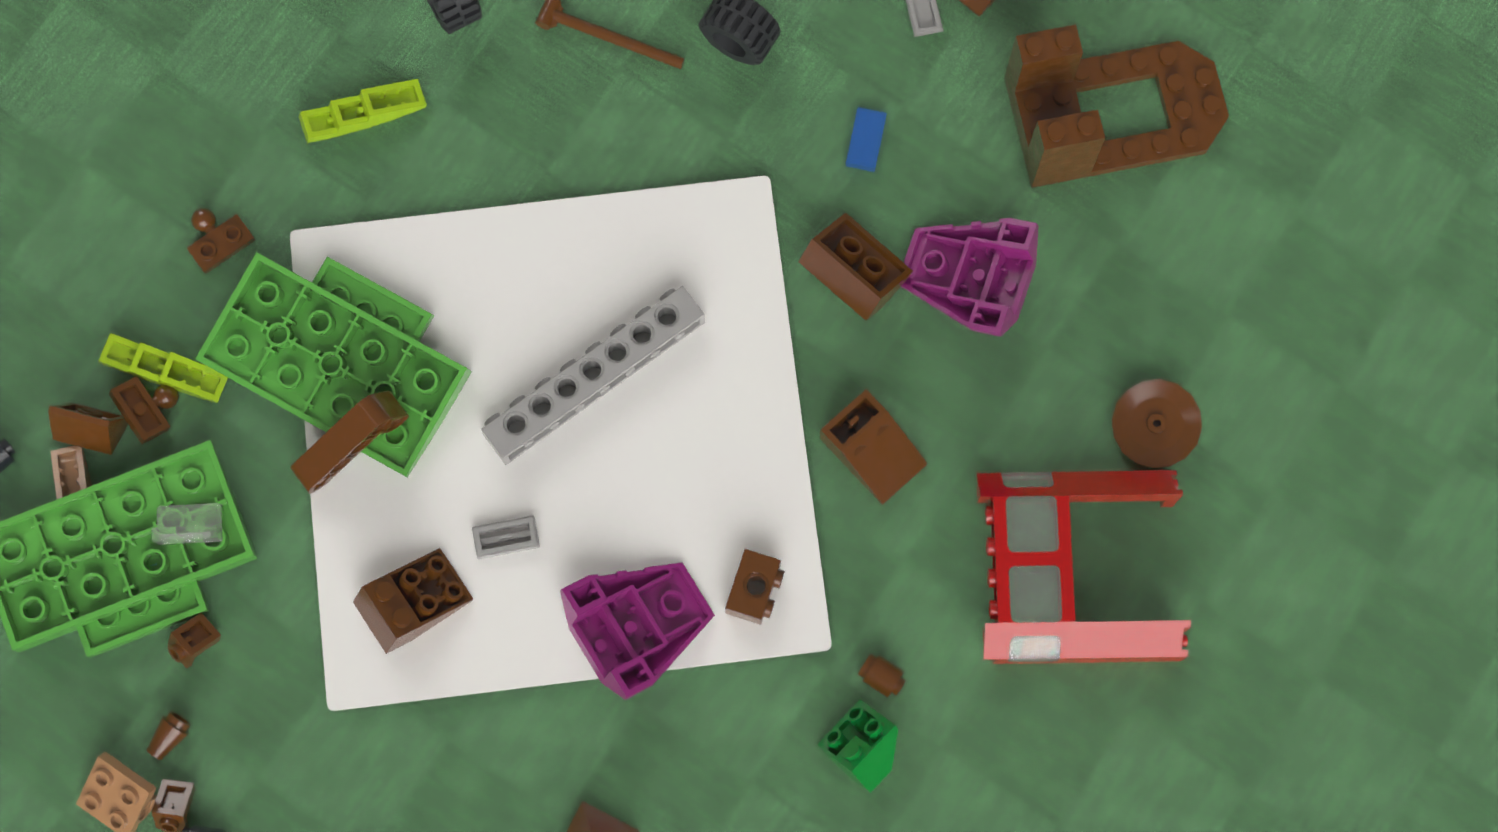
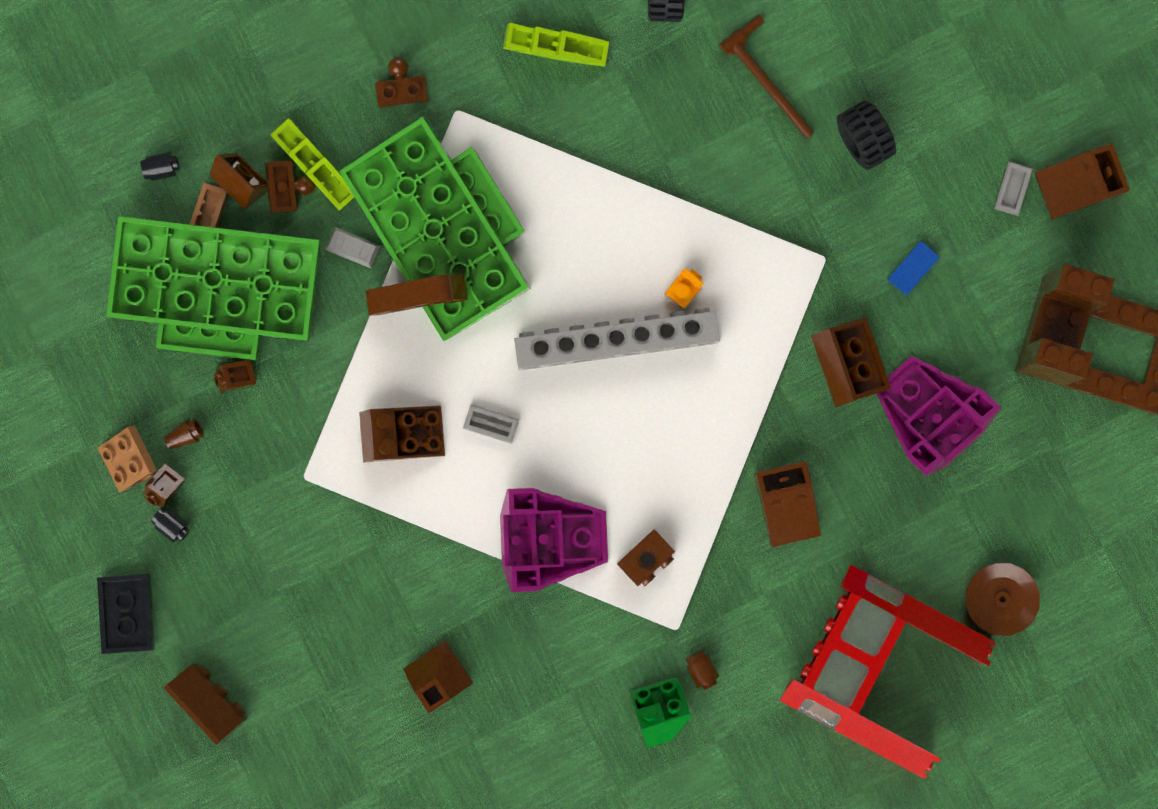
camera: 30 degrees right, 10 degrees up
clear panel [151,503,222,545] -> none
none -> light grey tile [325,227,381,269]
none -> light orange bracket [664,268,704,310]

